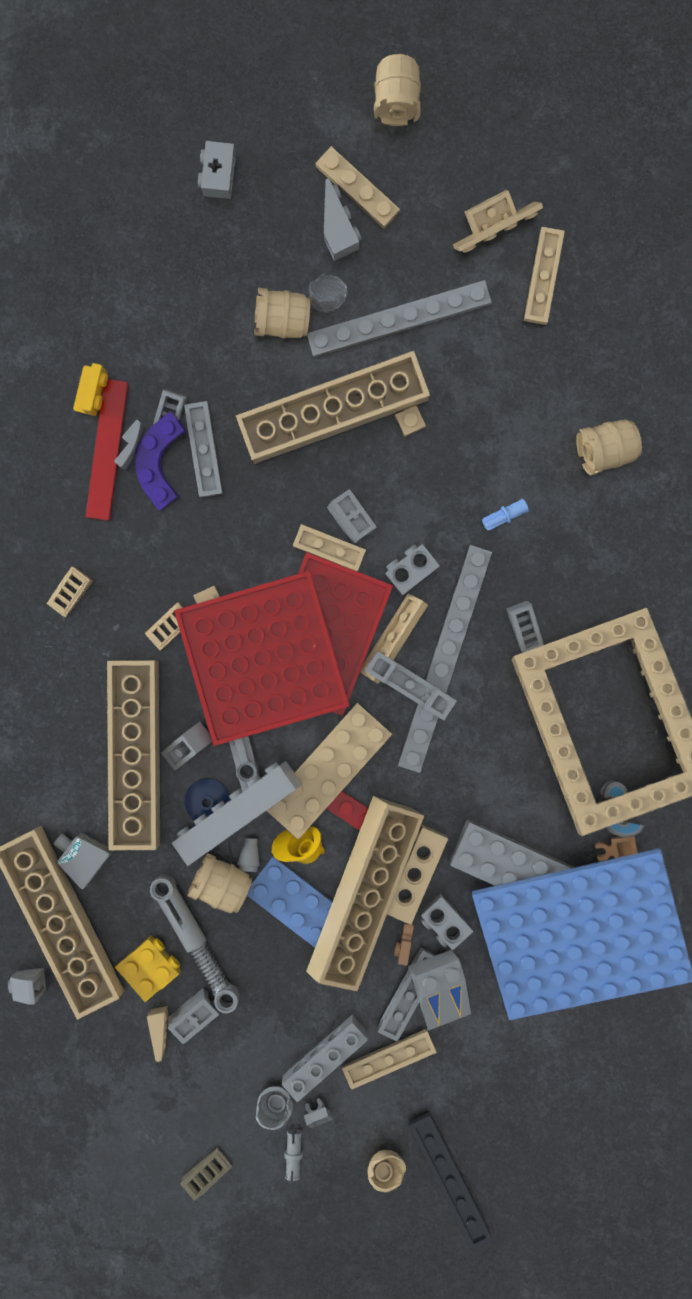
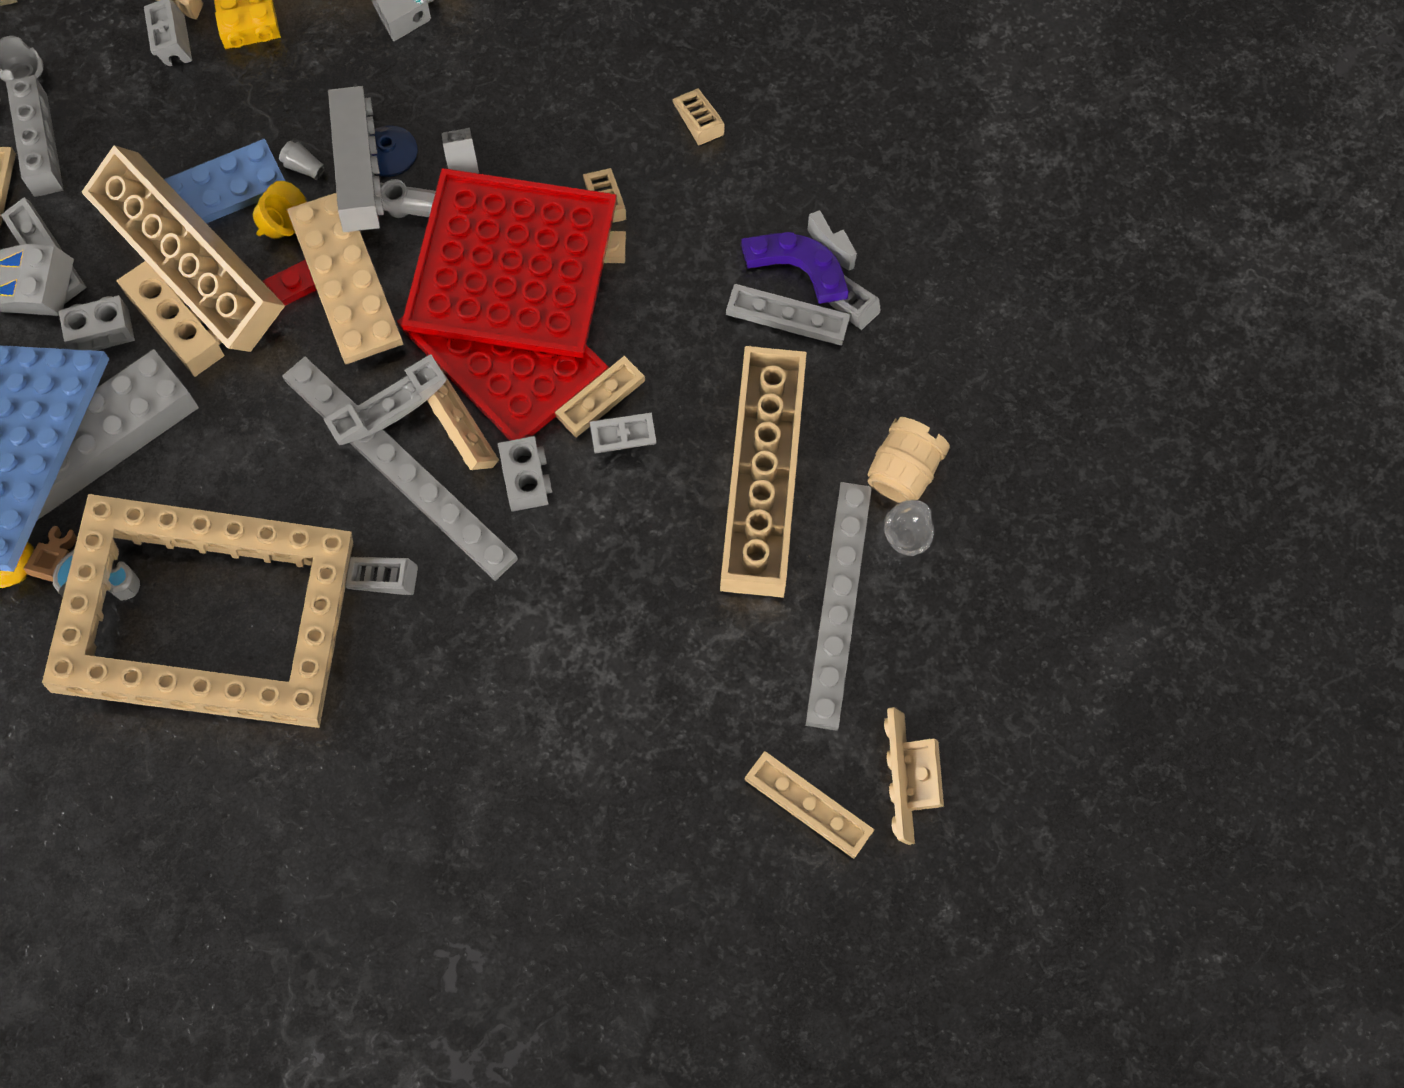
camera: 120 degrees right, 20 degrees down
yellow bracket [73,363,108,416] -> none
red tile [86,379,129,521] -> none
tan brick [107,660,160,850] -> none
light grey piece [150,874,240,1013] -> none
tan piece [187,853,252,913] -> none
light grey brick [198,141,236,199] -> none
tan plate [315,146,400,229] -> none
light grey slope [324,178,361,261] -> none
tan piece [374,54,421,126] -> none
medium nougat plate [394,922,414,966] -> none
tan plate [395,405,426,437] -> none
light blue axle [482,499,529,530] -> none
tan piece [576,420,642,475] -> none

